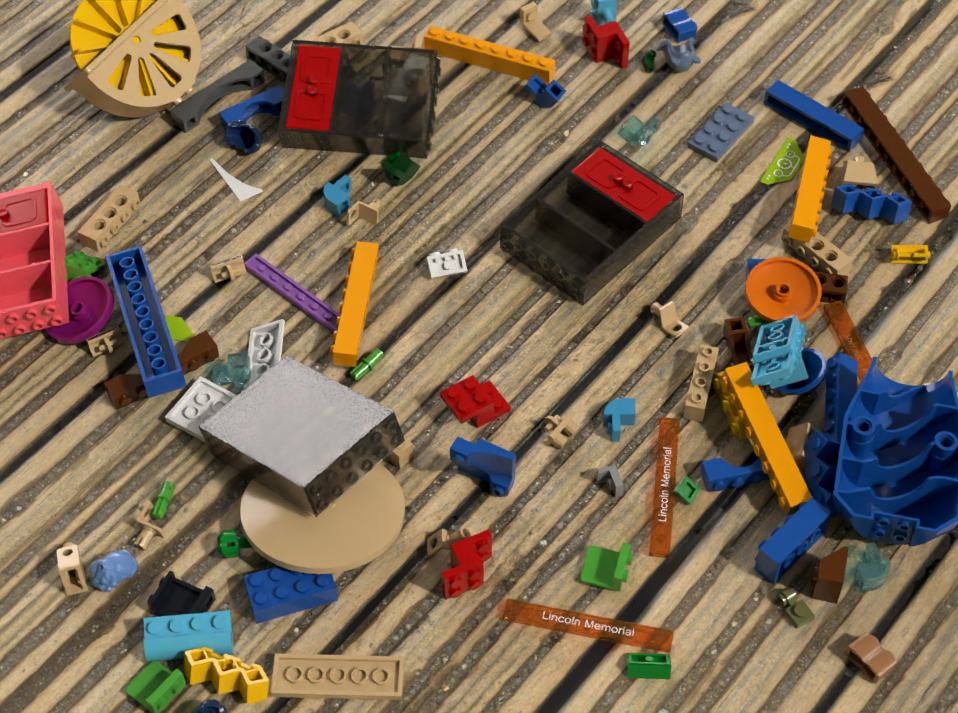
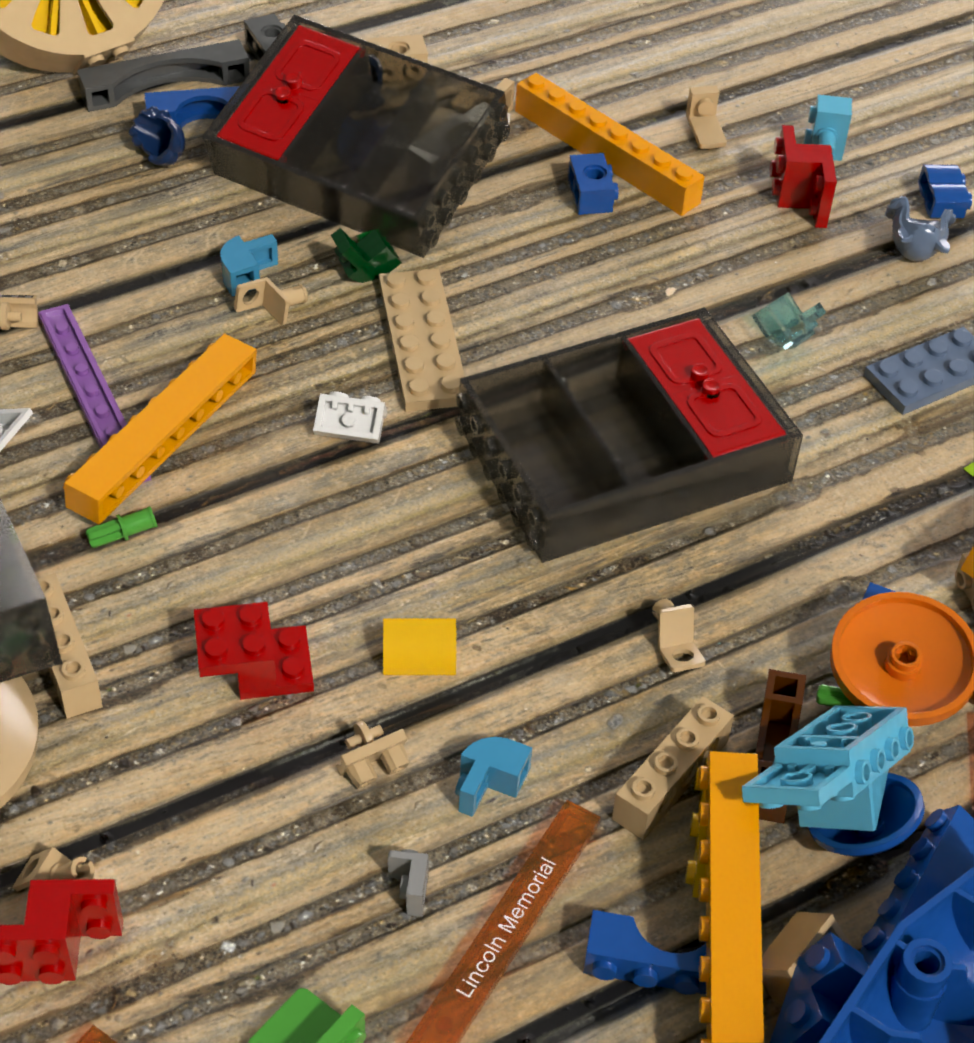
camera: 20 degrees right, 5 degrees down
white sticker [209,158,263,202] -> none
blue slope [450,436,516,497] -> none
blue brick [523,74,566,108] -> none
dark green arm [641,50,656,73] -> none
green plate [672,476,700,505] -> none
none -> tan plate [379,268,470,412]
none -> yellow brick [383,618,456,675]
none -> blue brick [568,153,619,215]

